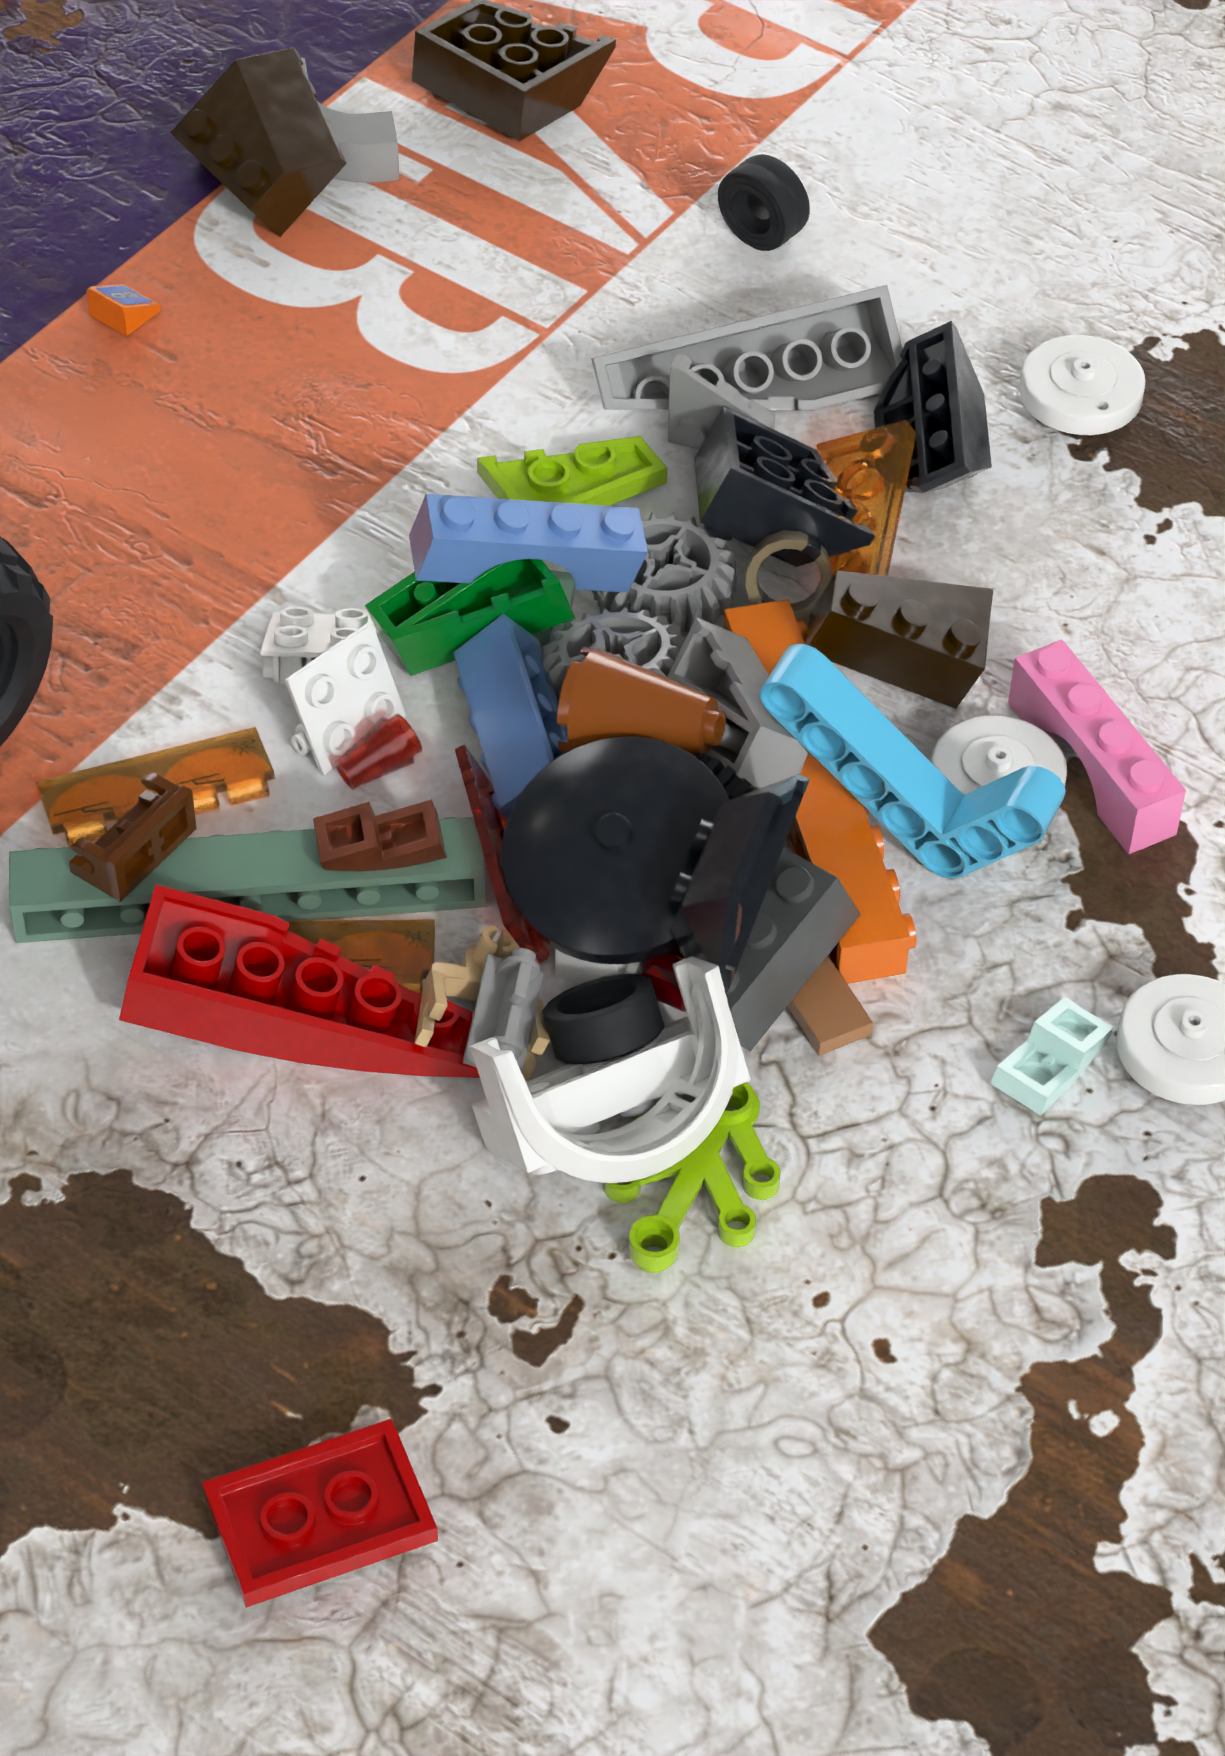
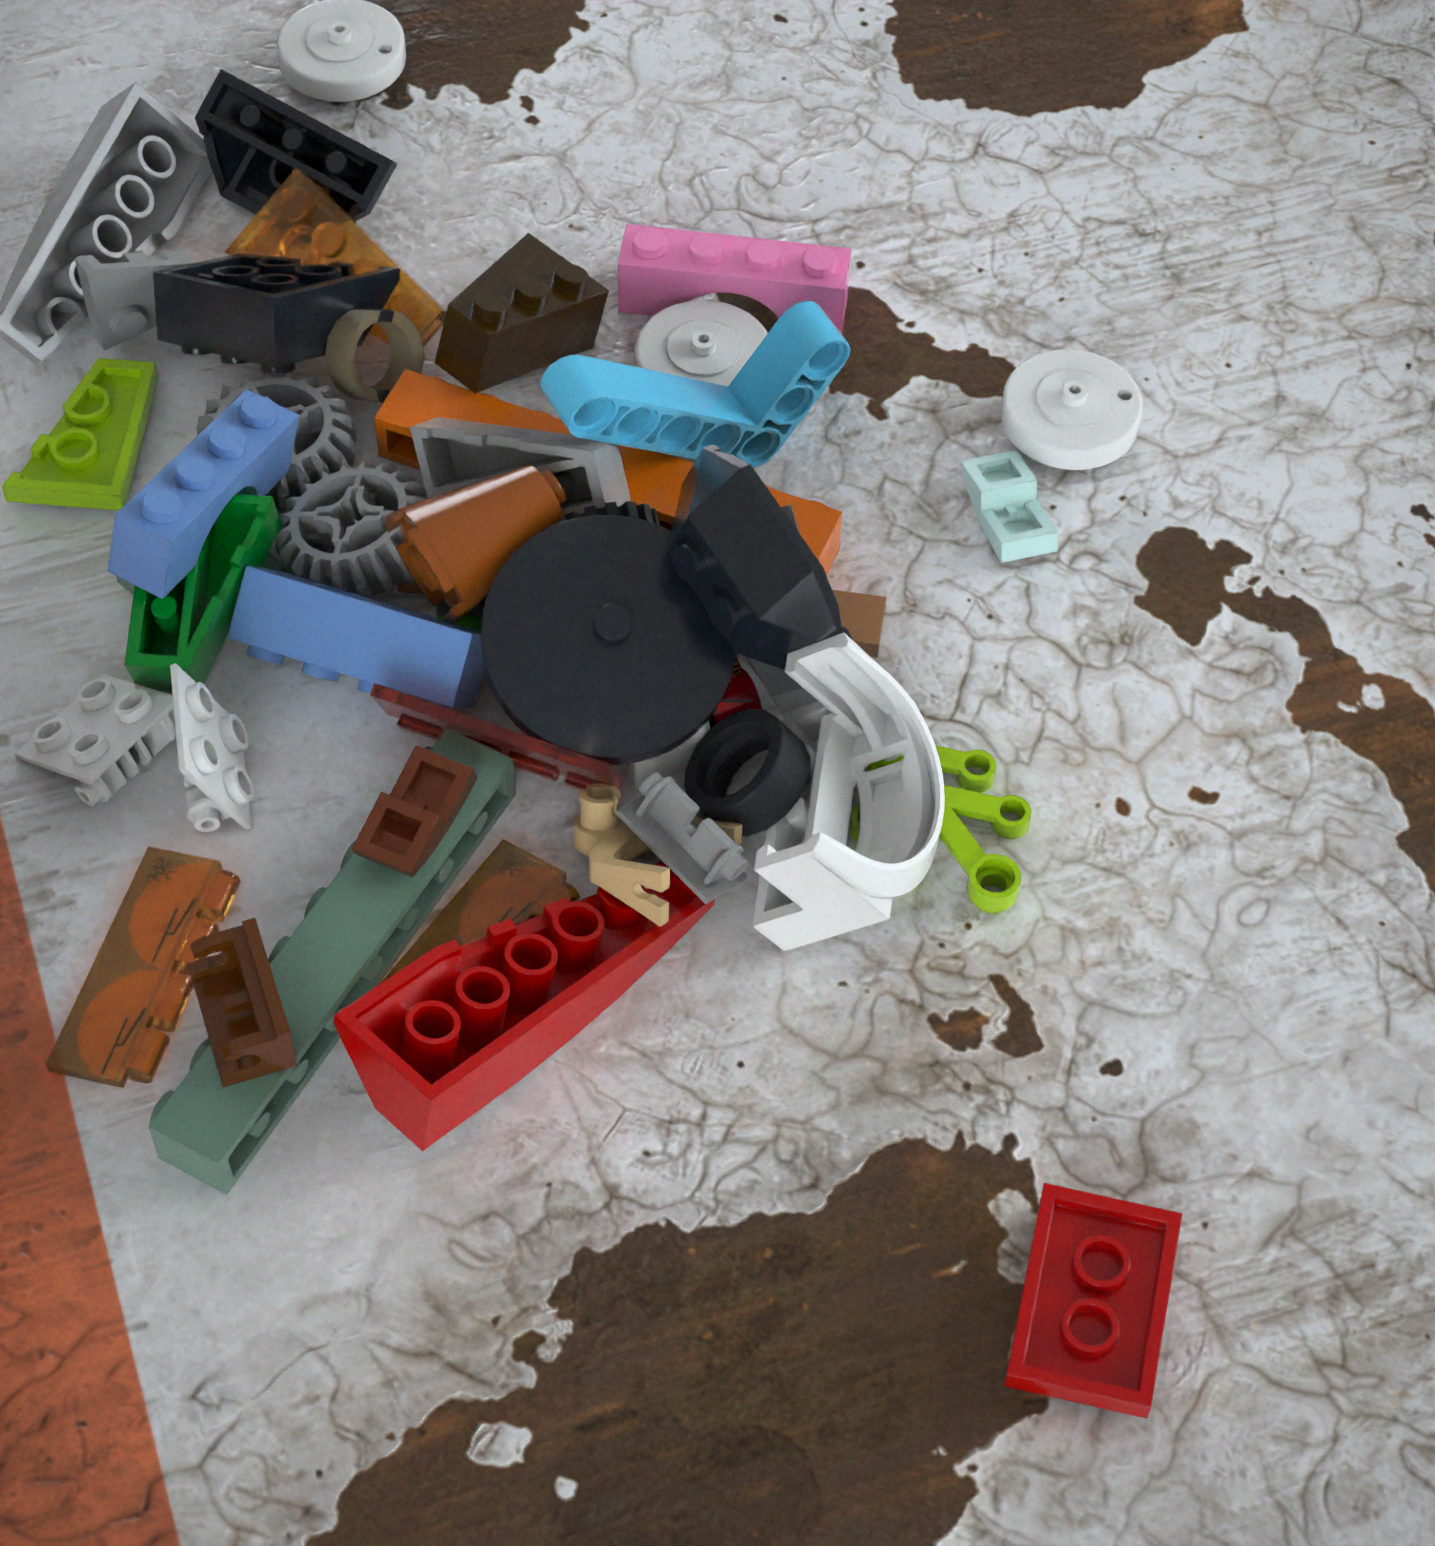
camera: 55 degrees left, 5 degrees up
clear red cone [334,714,422,790] -> none

